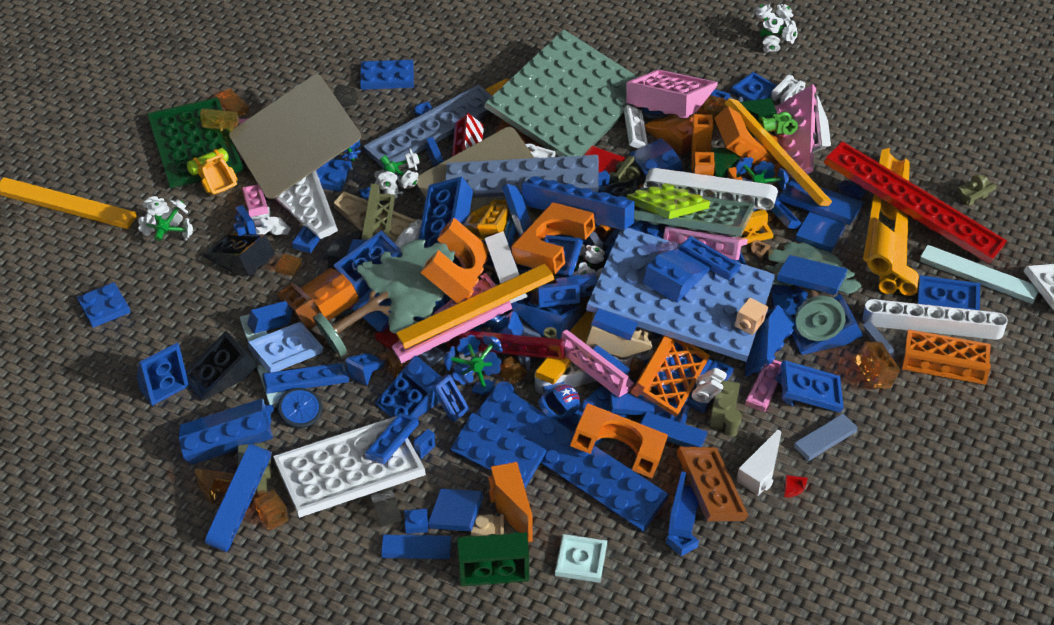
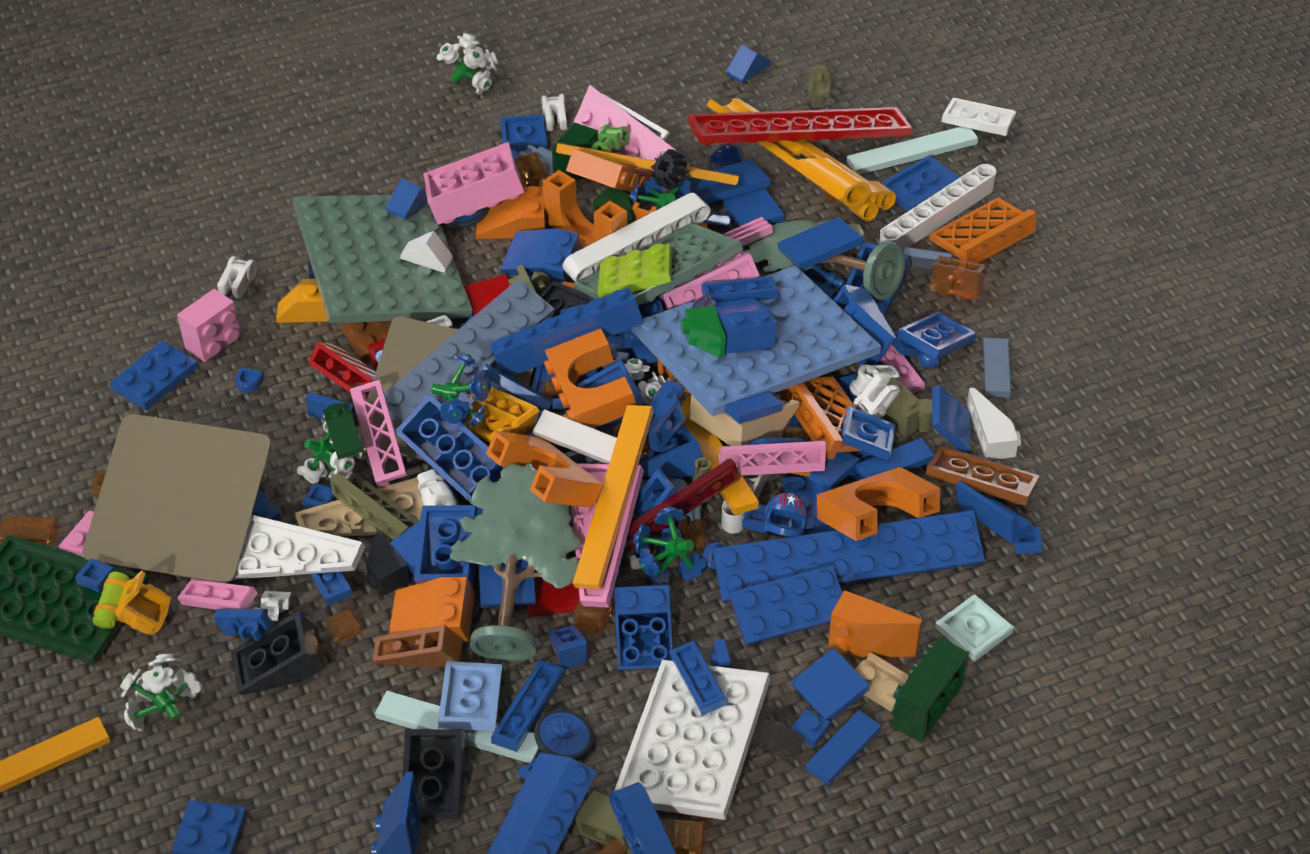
camera: 50 degrees left, 0 degrees up
clear yellow plate [200,109,240,132] -> none
blue piece [247,301,293,334] -> none
sand blue plate [363,85,492,168] -> none
blue tile [431,374,470,422] -> none
white tile [624,105,648,149] -> none
light nougat brick [734,298,768,335] -> none
red tile [784,475,808,497] -> none
none -> blue plate [75,558,115,593]
none -> bright pink brick [177,289,241,362]
none -> white piece [218,256,257,299]
none -> dark green slope [323,402,363,460]
none -> bright pink fence [350,380,407,488]
none -> blue slope [386,178,428,220]
none -> white slope [400,231,453,273]
none -> blue plant [431,352,491,428]
none -> black gear [650,149,690,189]
none -> green slope [680,306,726,358]
none -> bright pink tile [722,217,773,247]
none -> slope [727,44,771,83]
none -> blue tile [841,406,896,460]
none -> white piece [850,365,900,396]
none -> blue tile [932,385,971,453]

